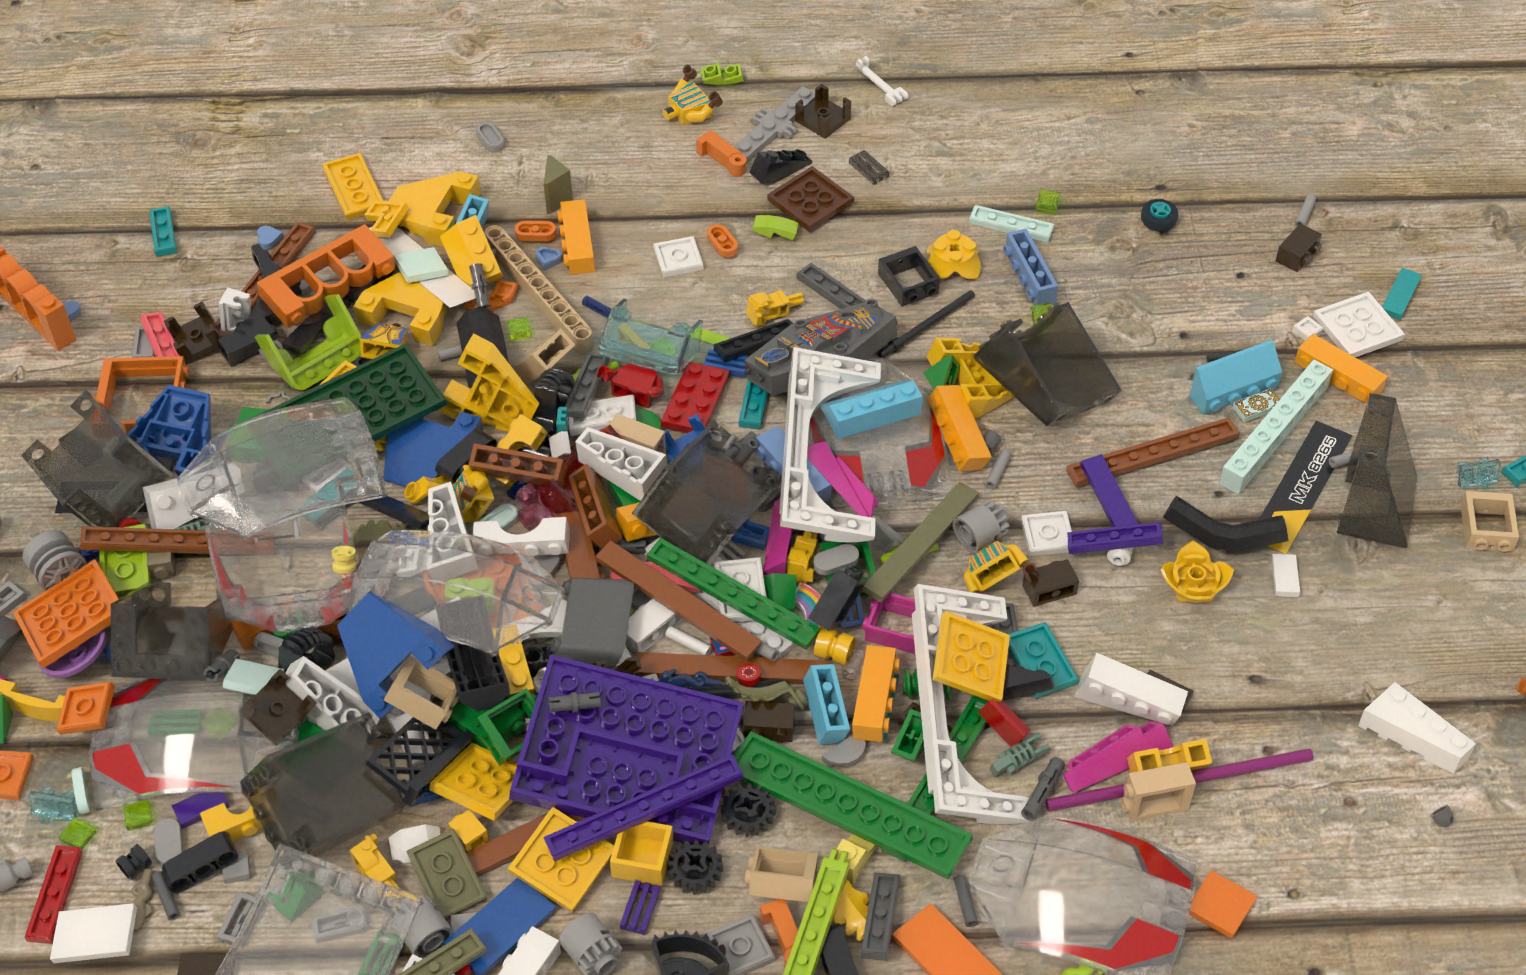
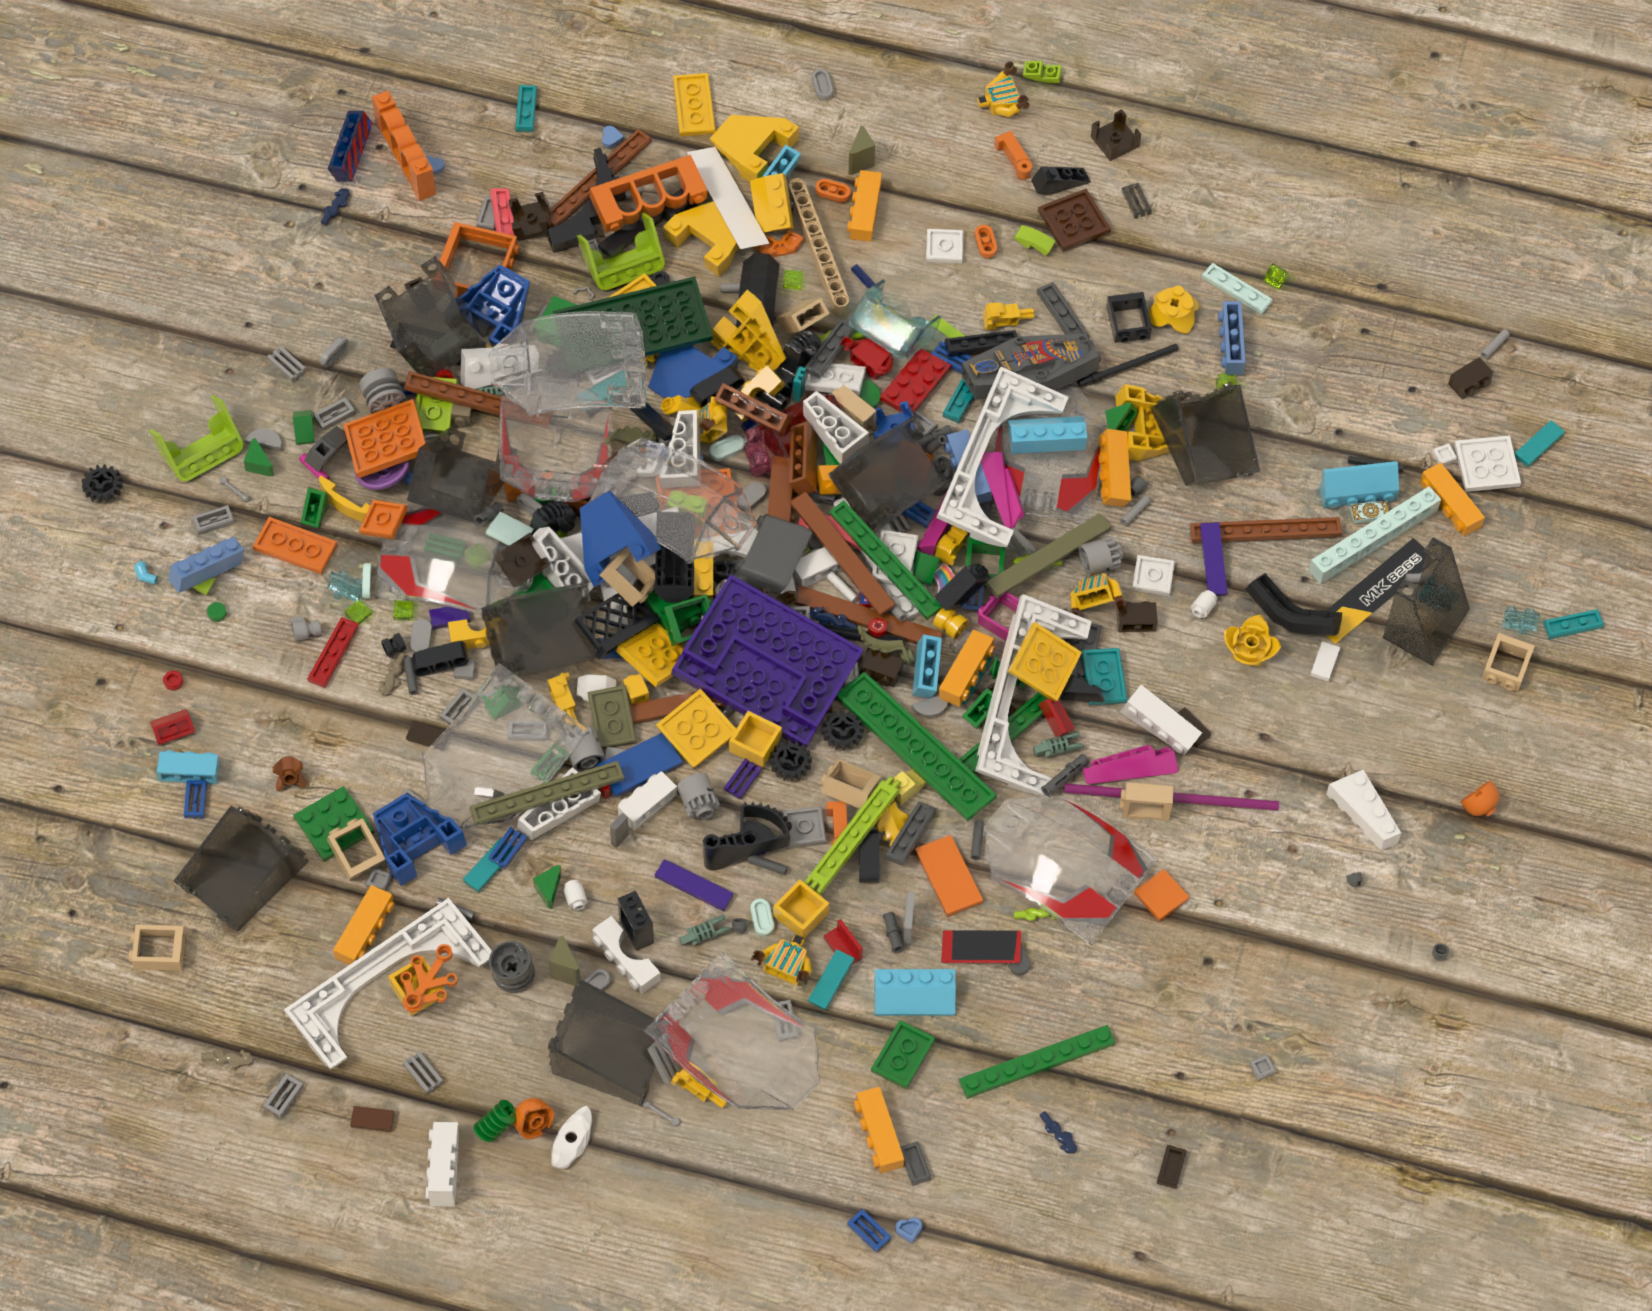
camera: 15 degrees right, 10 degrees up
white tile [50,903,137,963] -> none
white hinge [219,287,251,331] -> none
light yellow wheel [332,546,356,574] -> none
yellow torso [360,323,407,359] -> none
yellow plate [365,200,409,238] -> none
light aqua tile [394,247,448,283] -> none
dark grey pin [469,263,491,307] -> none
white arch [471,517,570,559] -> none
medium blue tile [535,247,563,270] -> none
dark purple tile [544,754,744,862] -> none
dark grey pin [548,691,601,713] -> none
white tile [549,431,571,459] -> none
light grey hinge [734,86,815,163] -> none
light grey tile [814,544,859,575] -> none
white hinge [855,56,909,106] -> none
dark purple tile [1067,522,1163,554] -> none
yellow arch [1127,739,1212,773] -> none
black wheel [1141,199,1178,231] -> none

